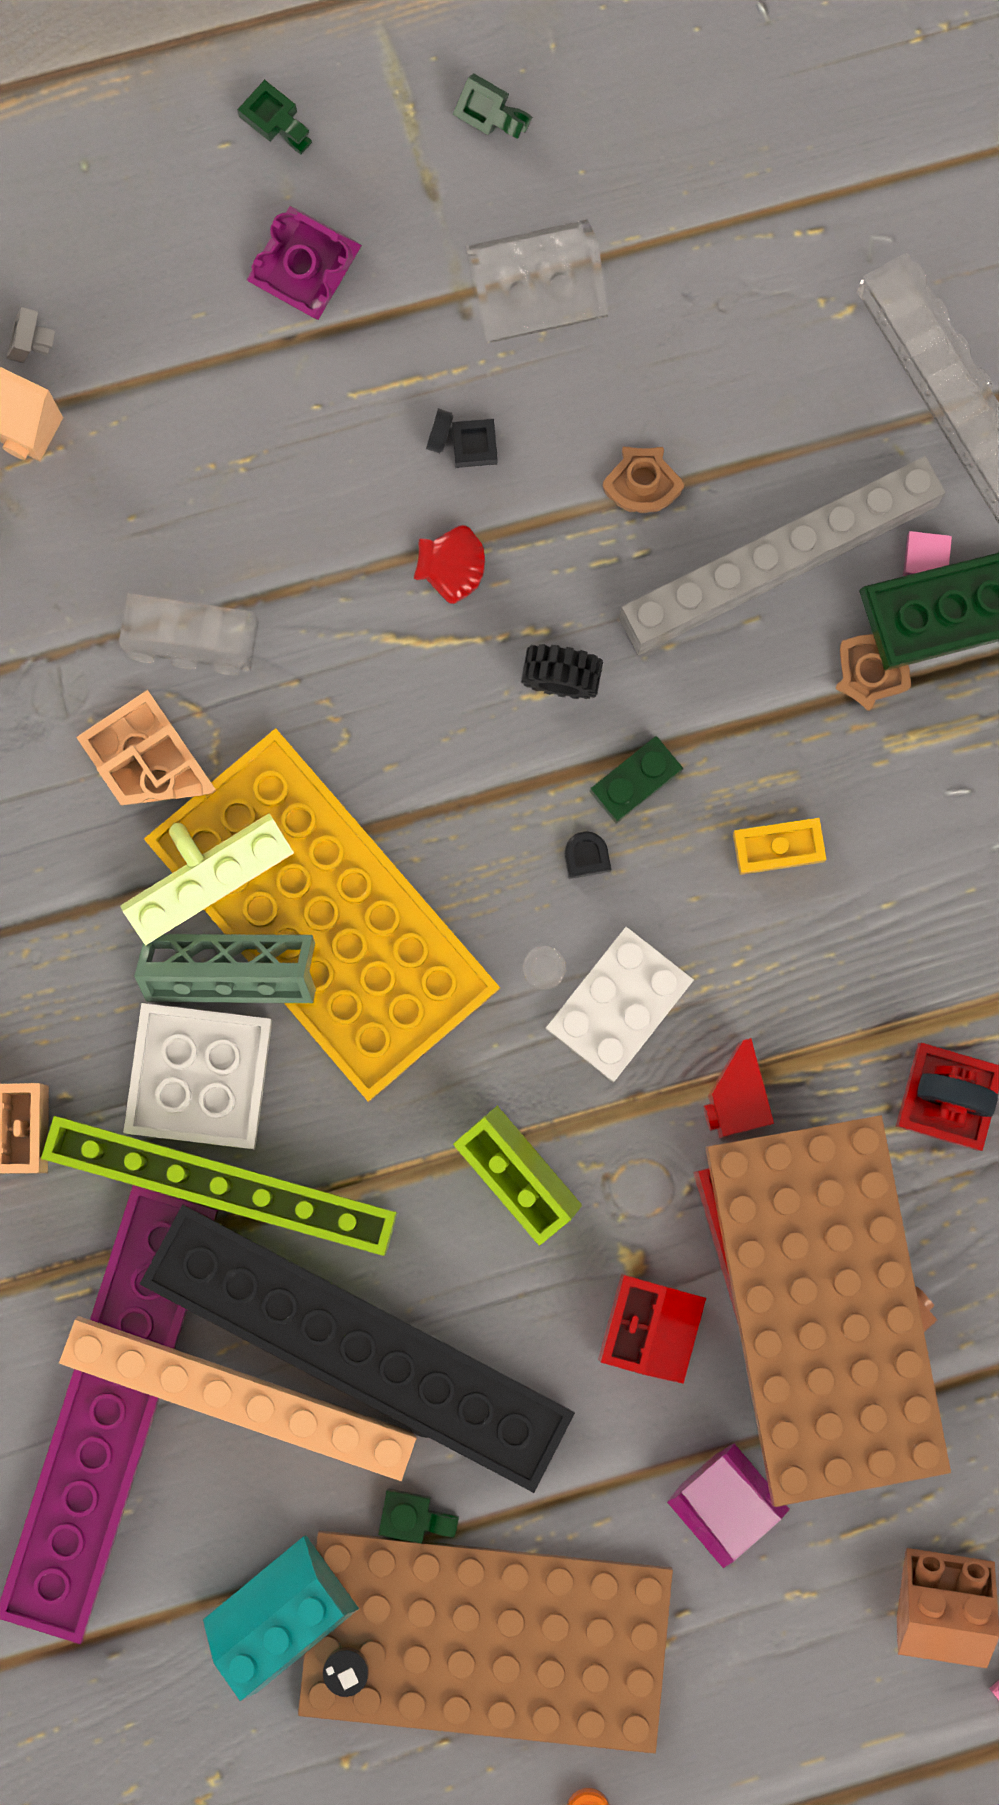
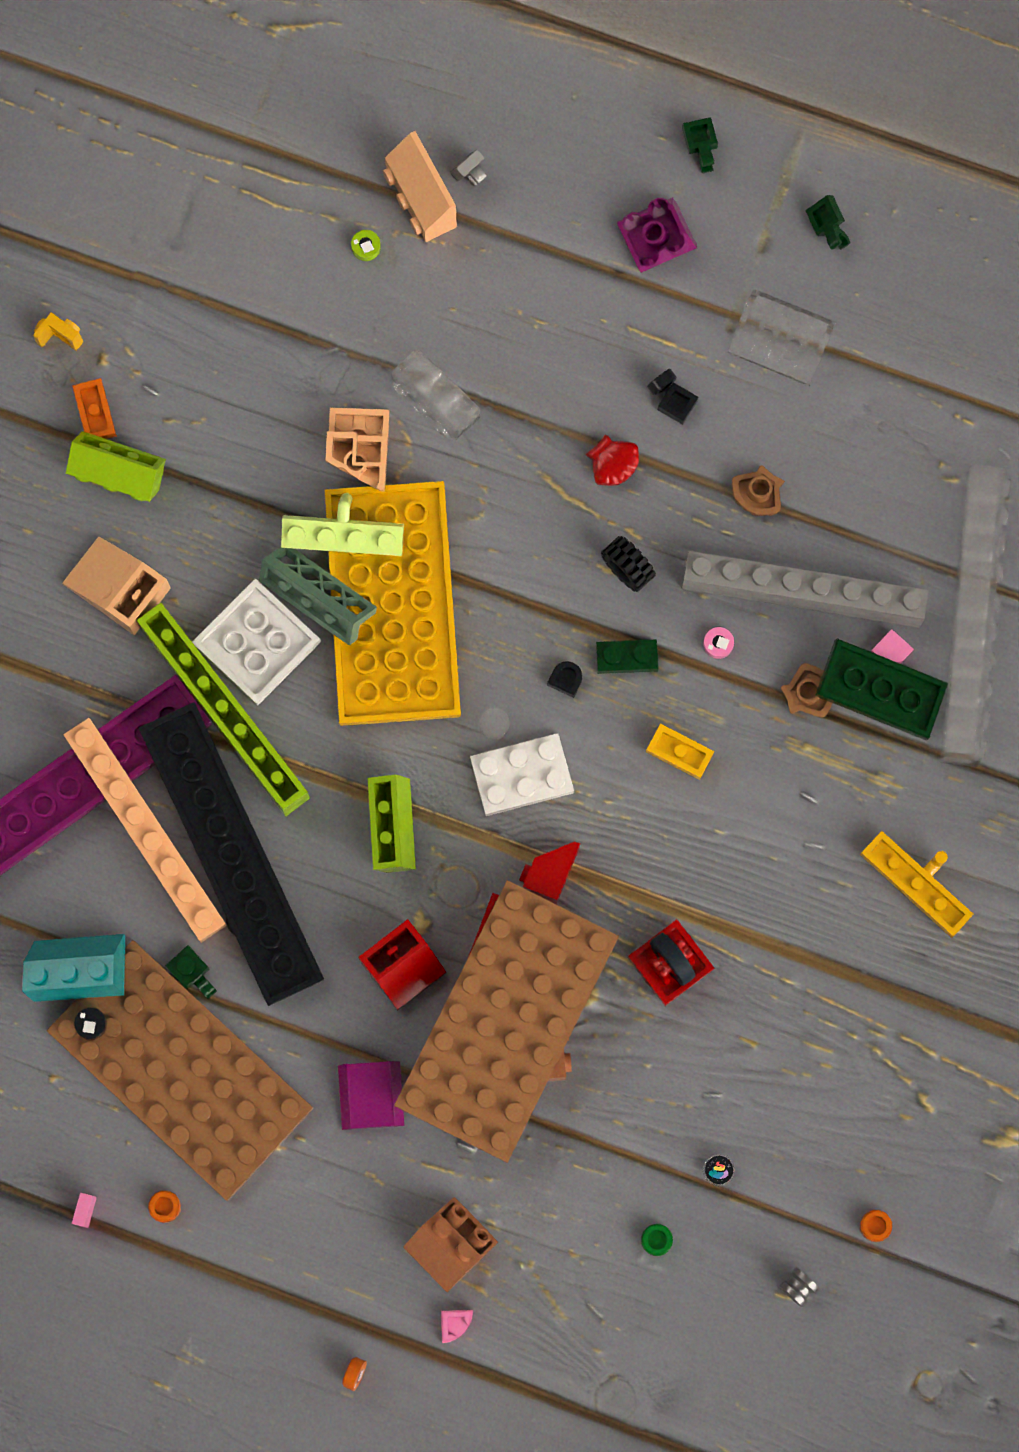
camera: 40 degrees right, 5 degrees down
none -> bright pink tile [703,627,734,659]

